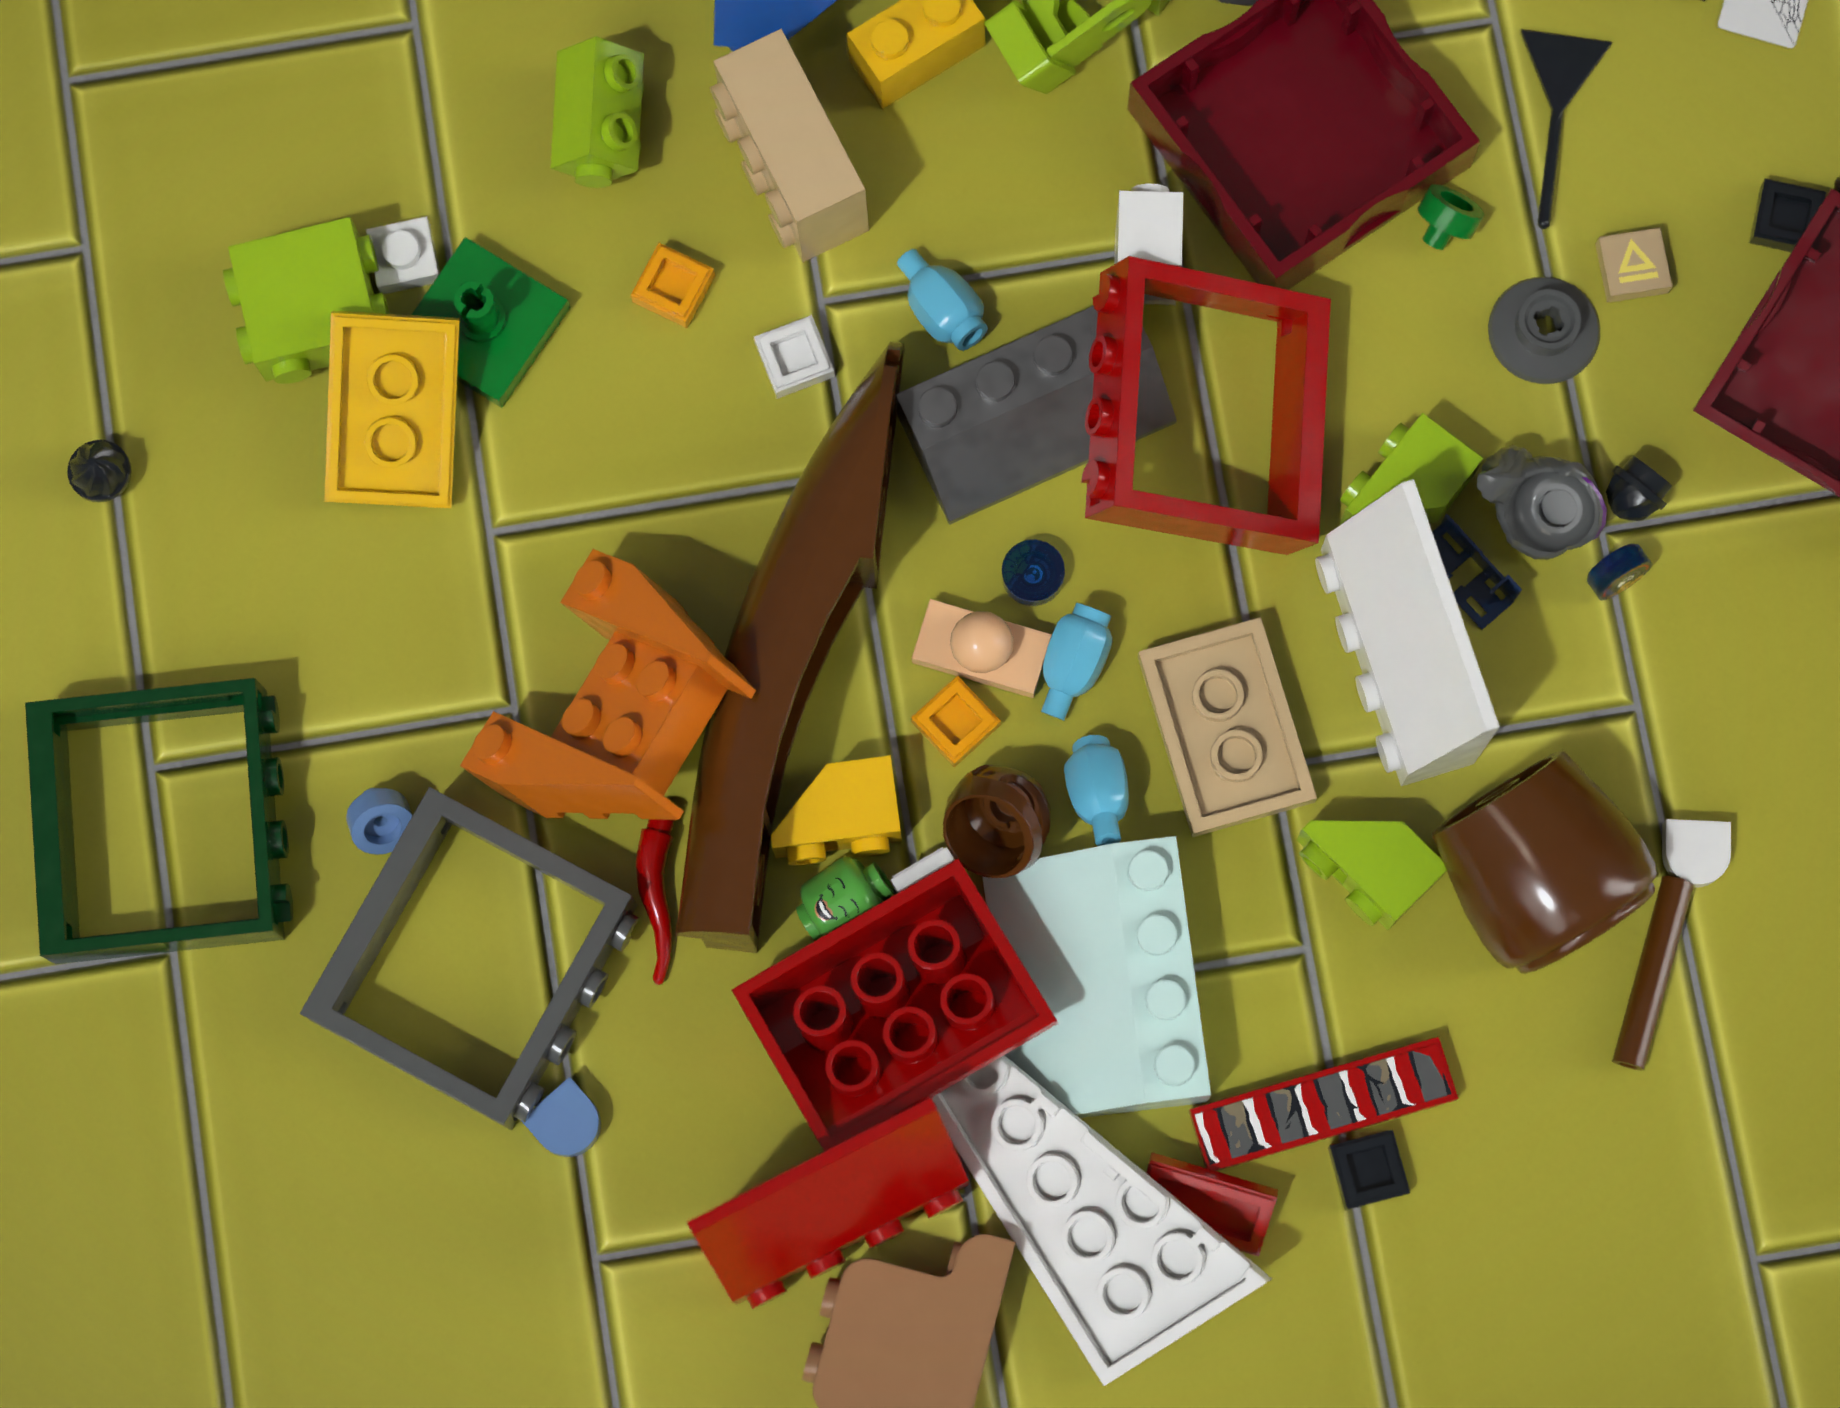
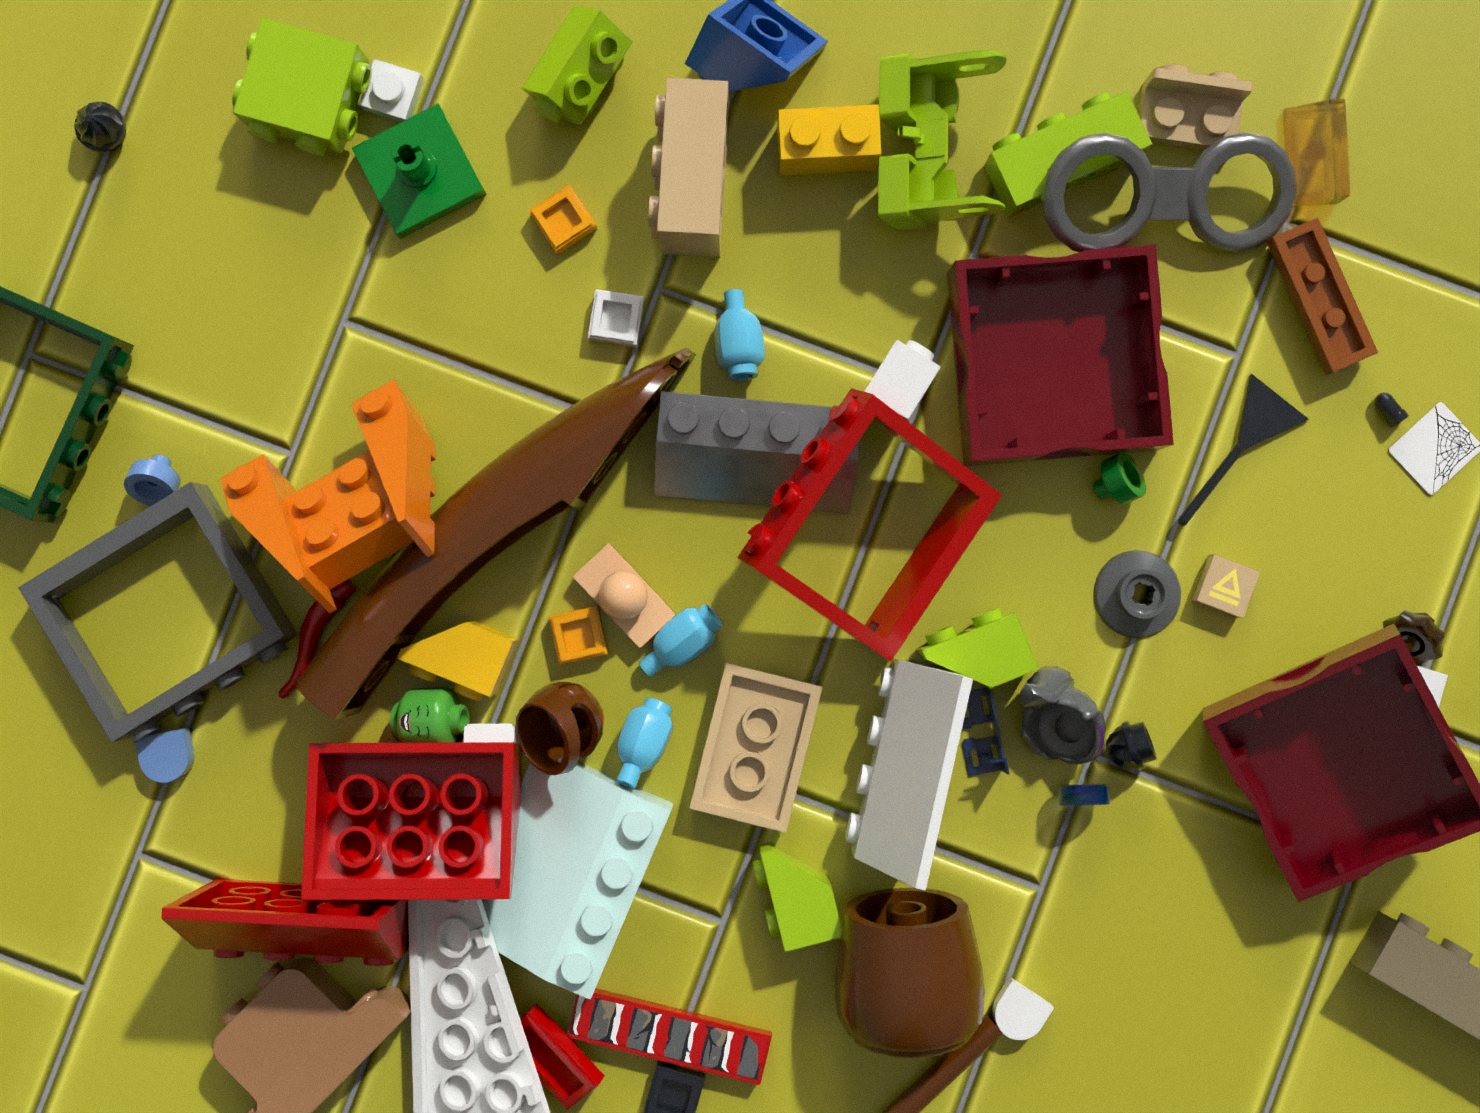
camera: 25 degrees right, 10 degrees up
yellow tile [324,311,460,508] -> none
clear blue tile [1002,539,1065,606] -> none
black tile [1749,179,1826,252] -> none

